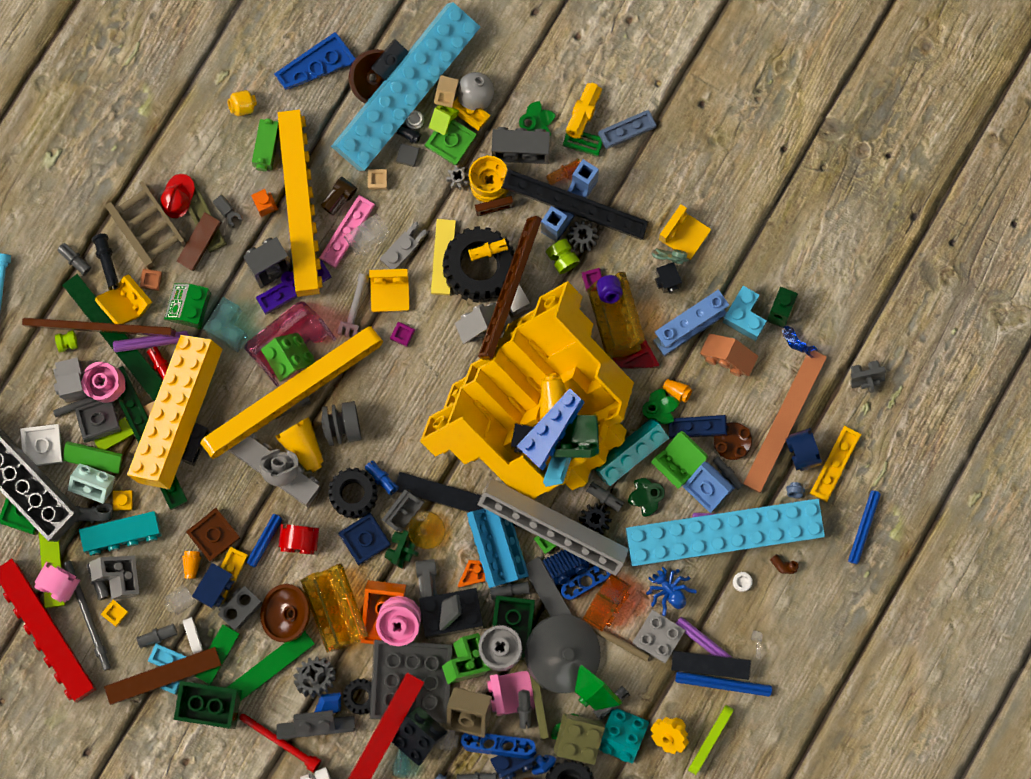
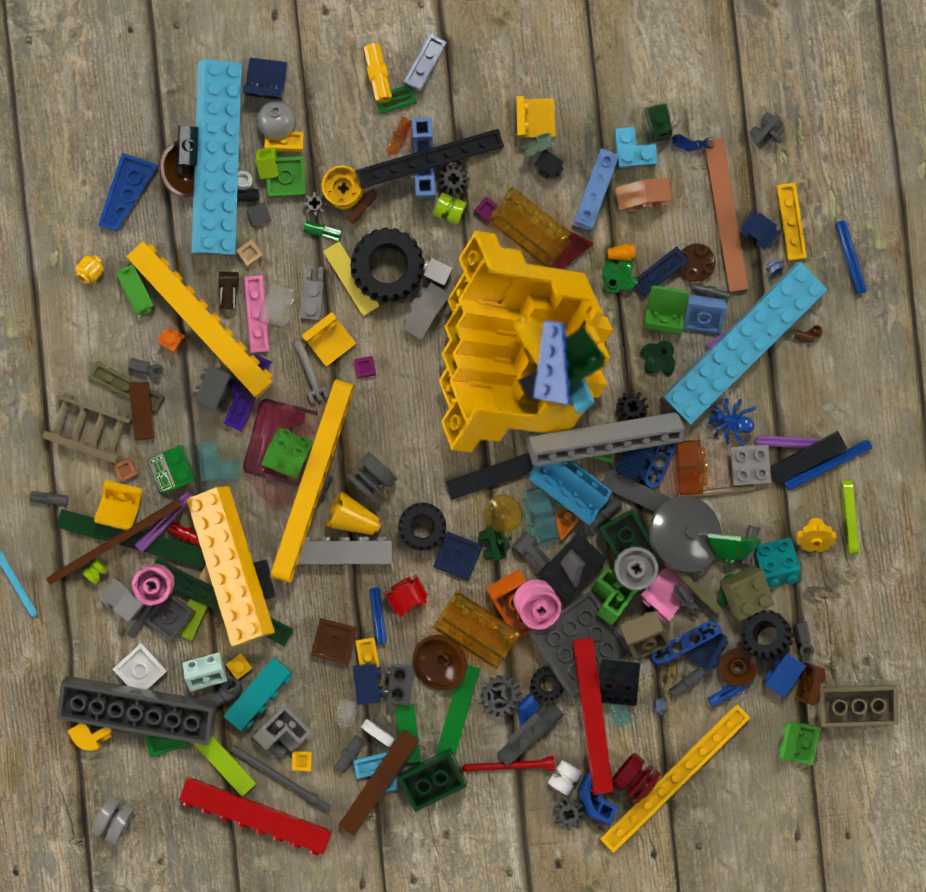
camera: 45 degrees left, 10 degrees up
bright pink brick [34,561,80,602] -> none
bright green tile [63,441,123,474] -> none
black pin [91,233,120,290] -> none
red piece [161,174,195,218] -> none
light orange cone [182,551,201,579] -> none
light grey cylinder [259,449,299,486] -> none
blue pin [365,460,399,496] -> none
dark grey hinge [382,489,425,532] -> none
tan brick [434,75,458,108] -> none
yellow pin [468,238,508,261] -> none
reddish brown tile [478,216,542,360] -> none
dark grey brick [491,127,550,164] -> none
green plate [519,101,556,136] -> none
blue piece [531,755,556,775] -> none
dark grey pin [586,481,625,512] -> none
teal brick [594,419,669,486] -> none
dark purple head [596,275,623,304] -> none
white tile [733,572,752,592] -> none
none -> dark blue bracket [243,58,287,100]
none -> green axle [303,220,342,242]
none -> clear light blue brick [521,487,560,544]

